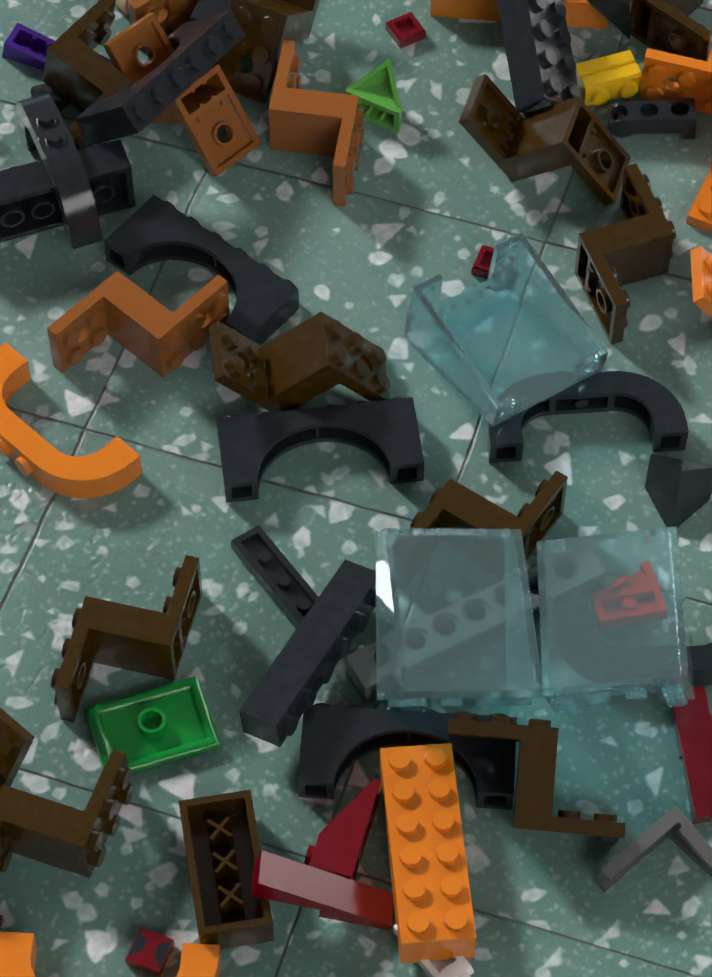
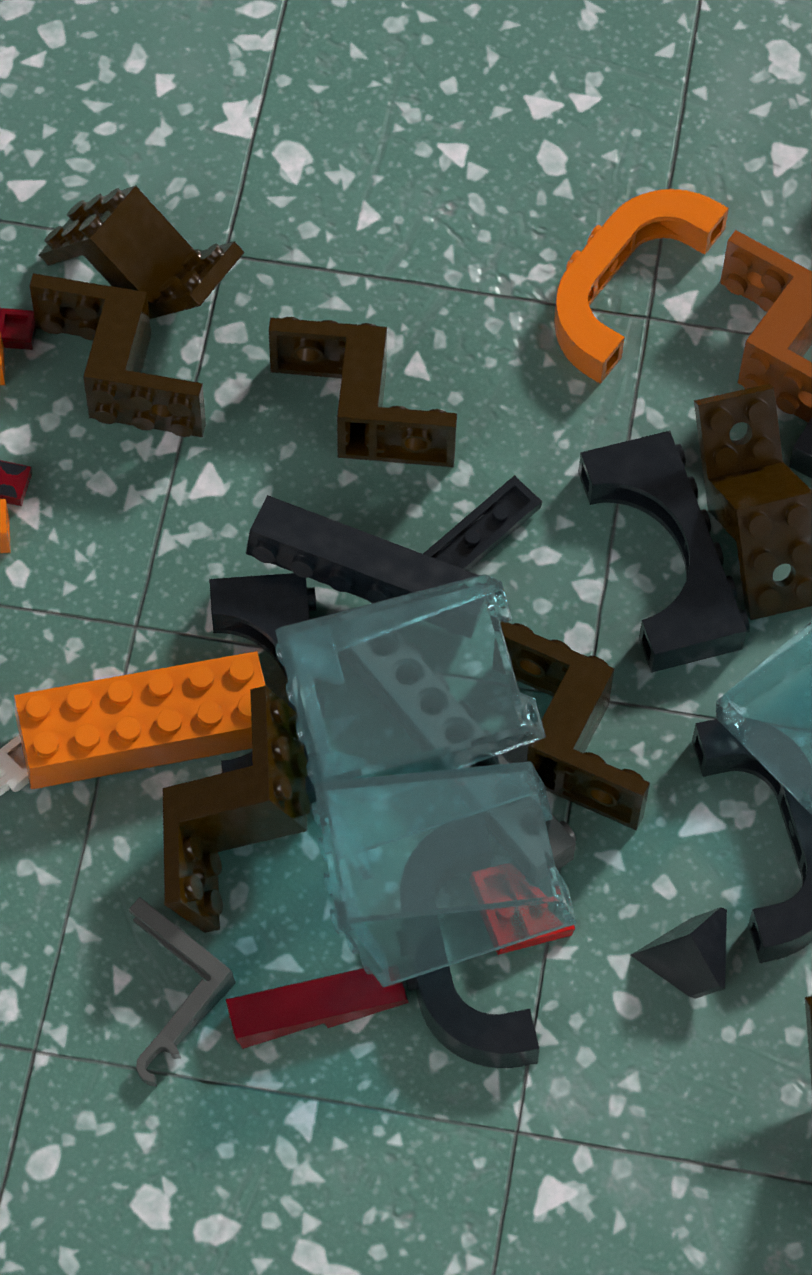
camera: 80 degrees right, 5 degrees up
green piece [84,675,222,775] -> none
dark brown brick [178,789,274,949] -> none
dark red slope [251,850,394,931] -> none
dark red slope [304,779,381,881] -> none

